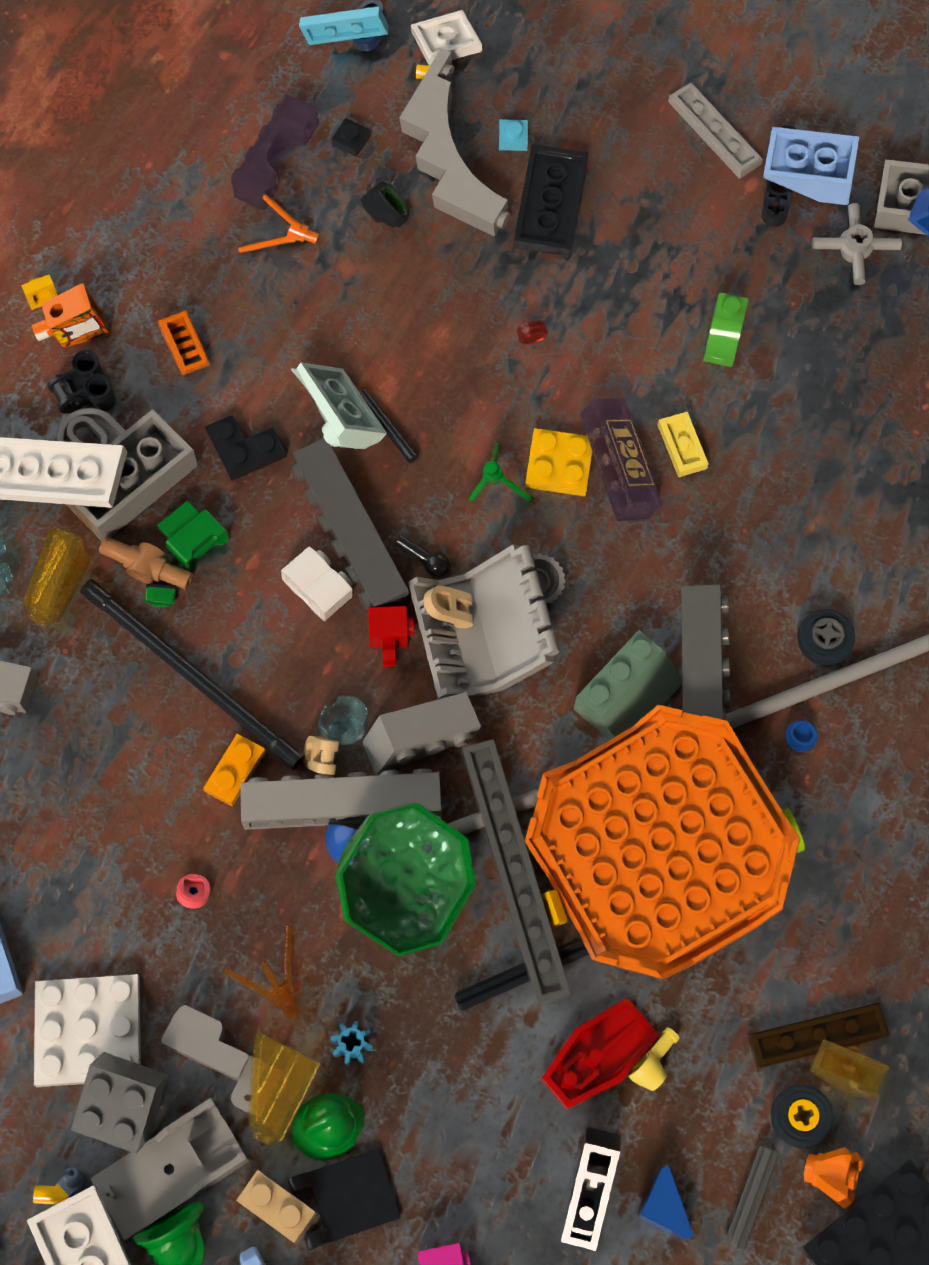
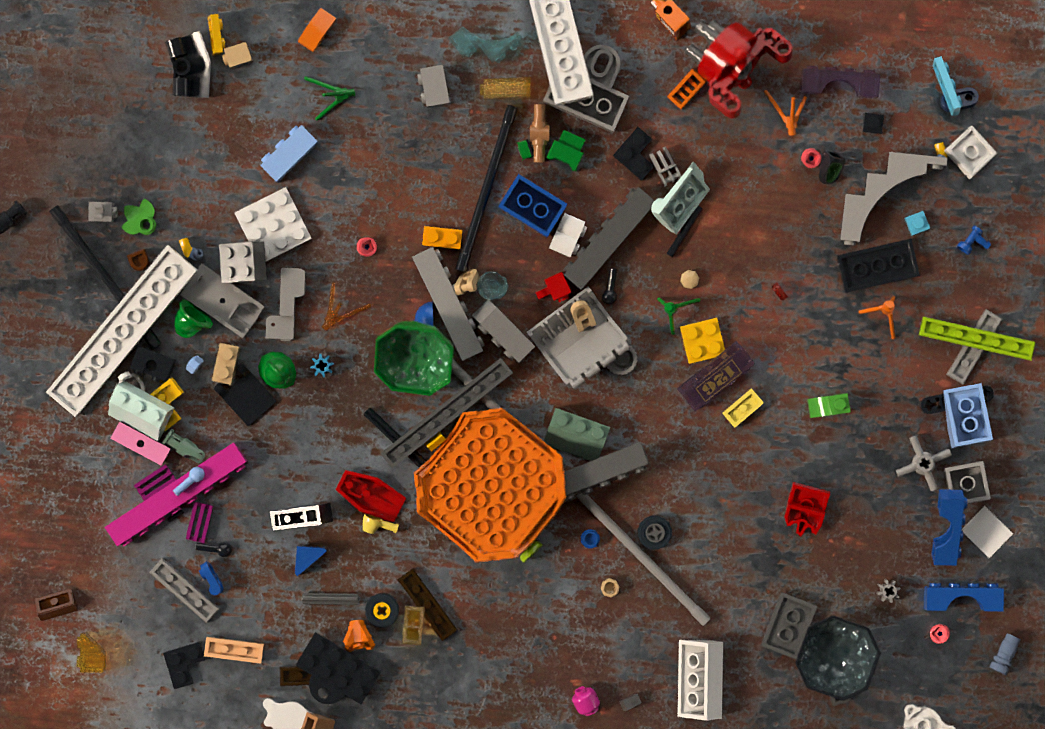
camera: 70 degrees right, 20 degrees up
black piece [47,350,116,414] -> none
clear yellow slope [247,1032,320,1146] -> none
none -> blue brick [498,174,567,238]
none -> tan tile [600,578,620,597]
none -> light grey arm [649,146,682,187]
none -> tan tile [680,270,699,289]
none -> red piece [685,20,792,119]
none -> red plate [784,482,830,536]
none -> coral tile [801,148,822,168]
none -> orange plant [858,296,896,339]
none -> lime tile [919,317,1036,361]
none -> blue piece [957,226,991,255]

